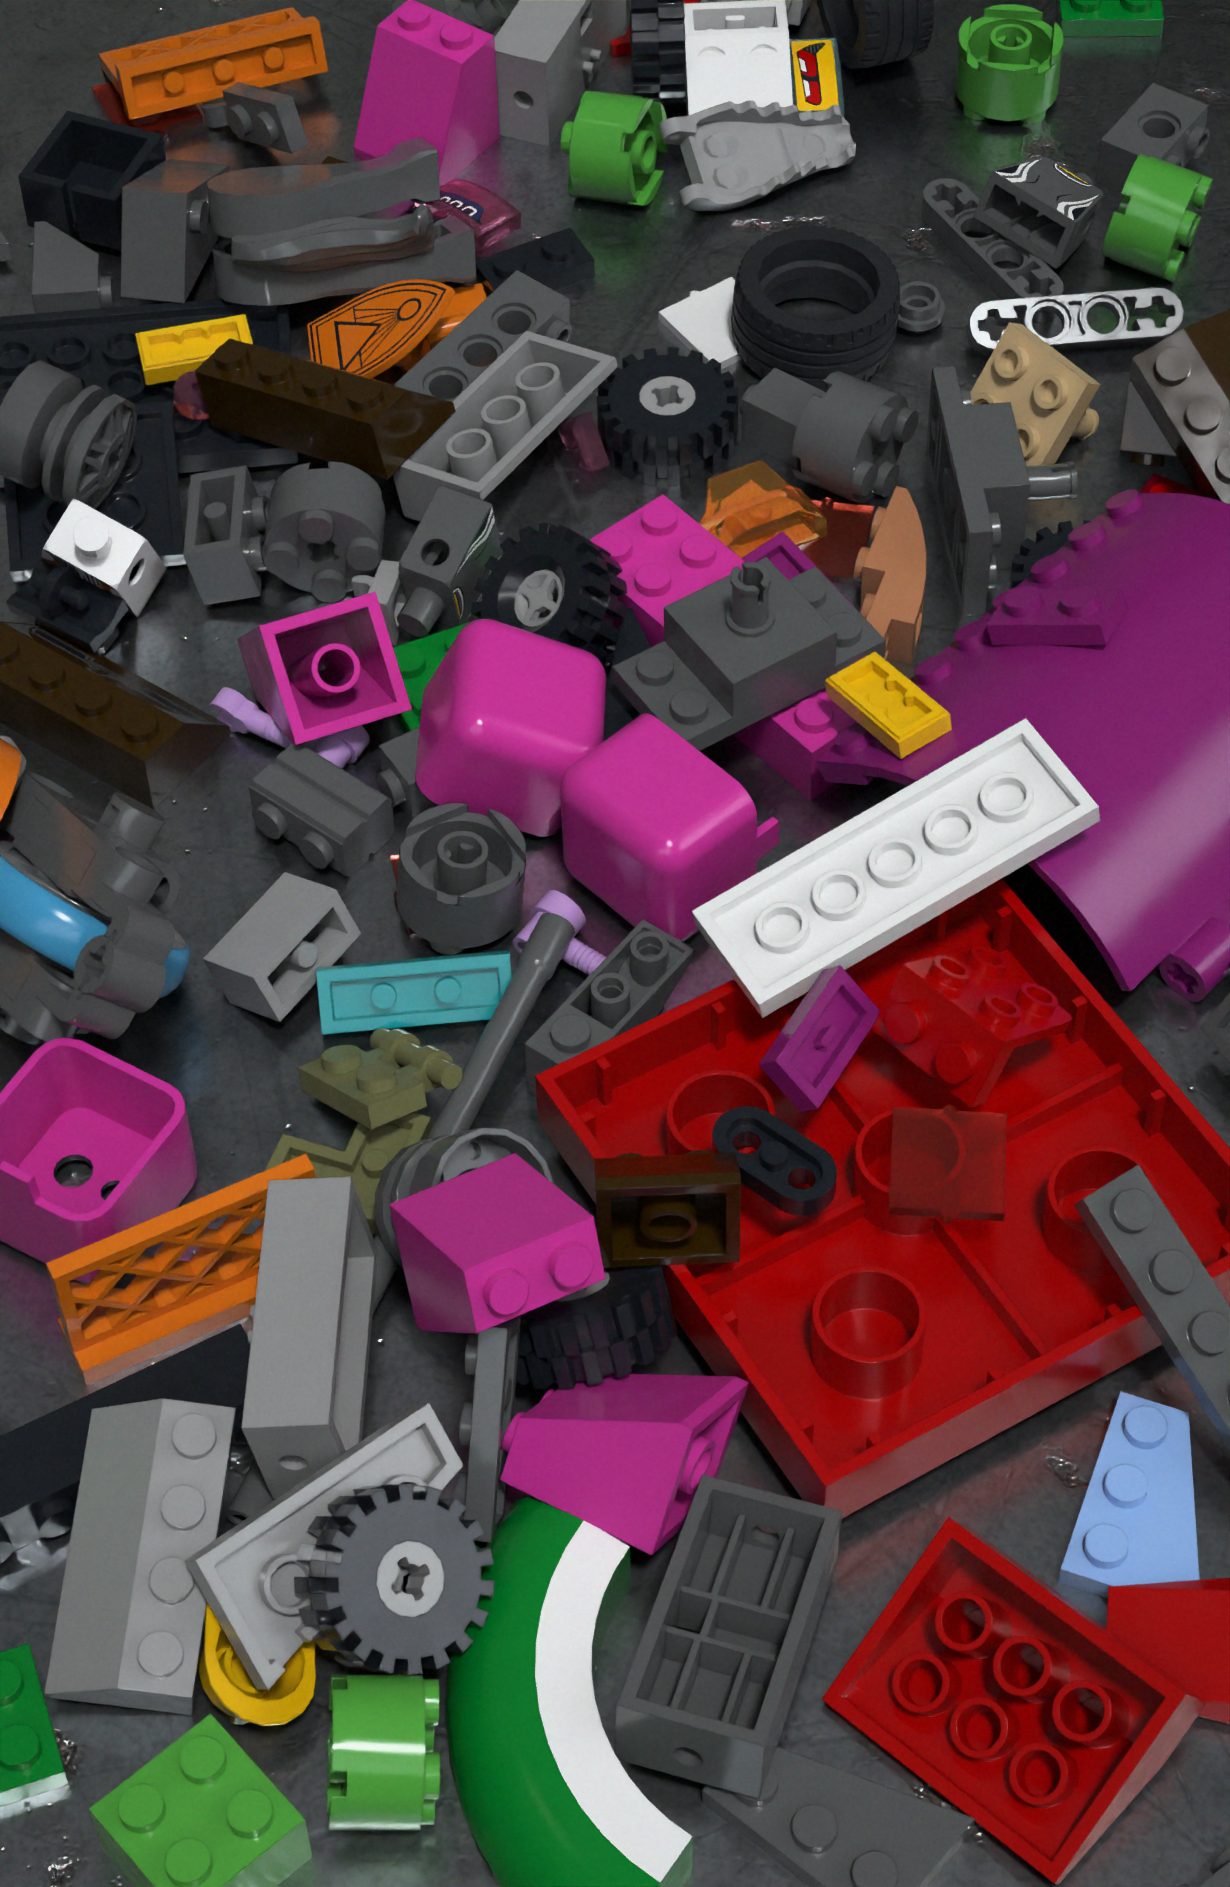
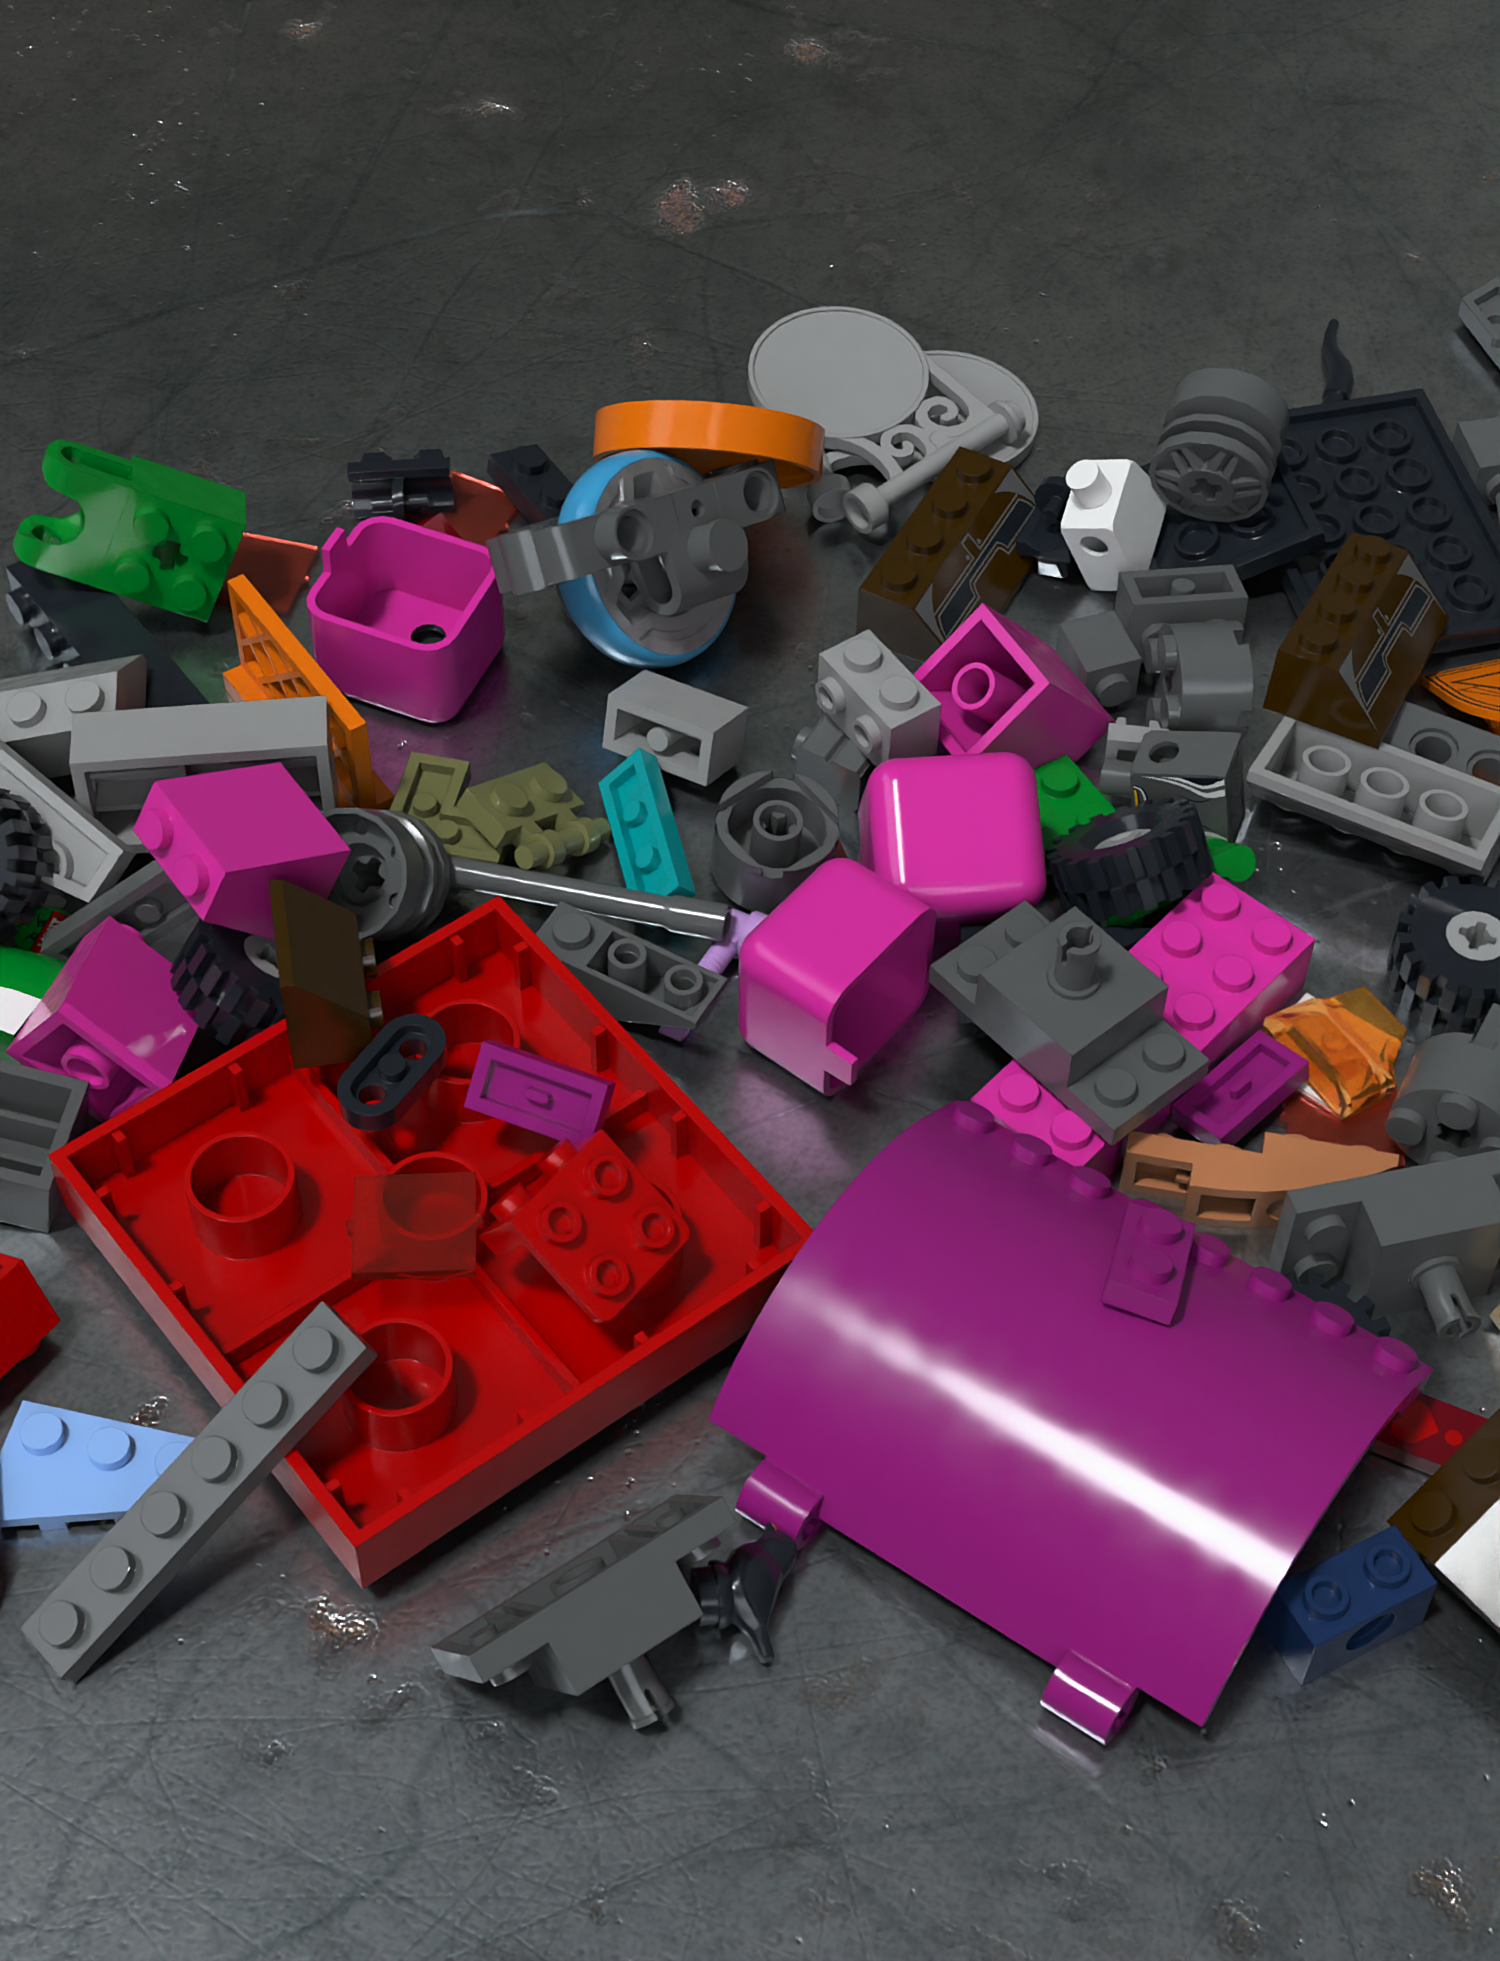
camera: 80 degrees right, 0 degrees up
yellow plate [135,314,253,385] -> none
clear pink tile [557,411,610,472] -> none
white plate [692,718,1100,1018] -> none
yellow plate [825,651,952,759] -> none
none -> light grey brick [815,629,941,767]
none -> dark grey brick [1056,610,1142,707]

